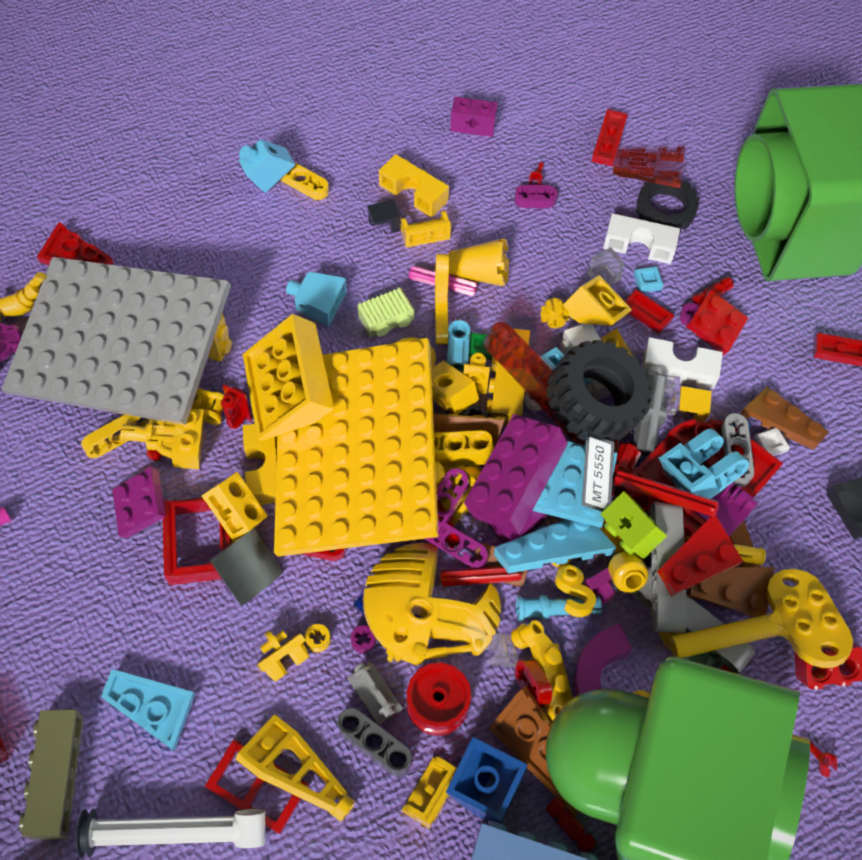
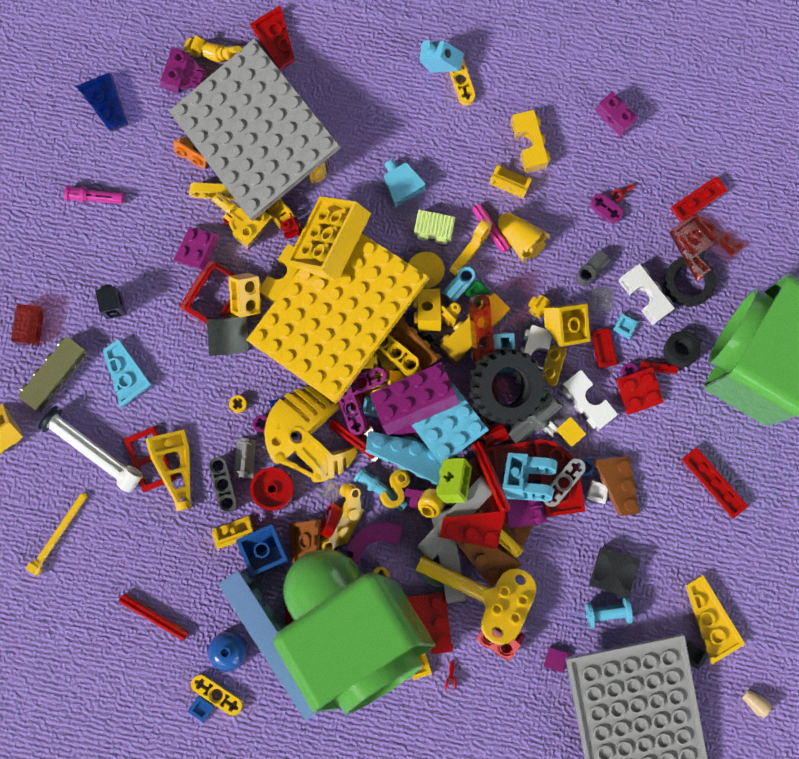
camera: 40 degrees right, 20 degrees up
yellow hips [256,630,310,682] -> none
black panel [367,200,400,233] -> none
sticker [582,433,614,512] -> none
none -> black brick [95,284,127,320]
none -> orange hinge [174,137,207,169]
none -> medium azure tile [362,396,379,419]
none -> white bush [542,420,558,438]
none -> dark grey piece [576,250,611,287]
none -> black tyre [663,331,700,368]

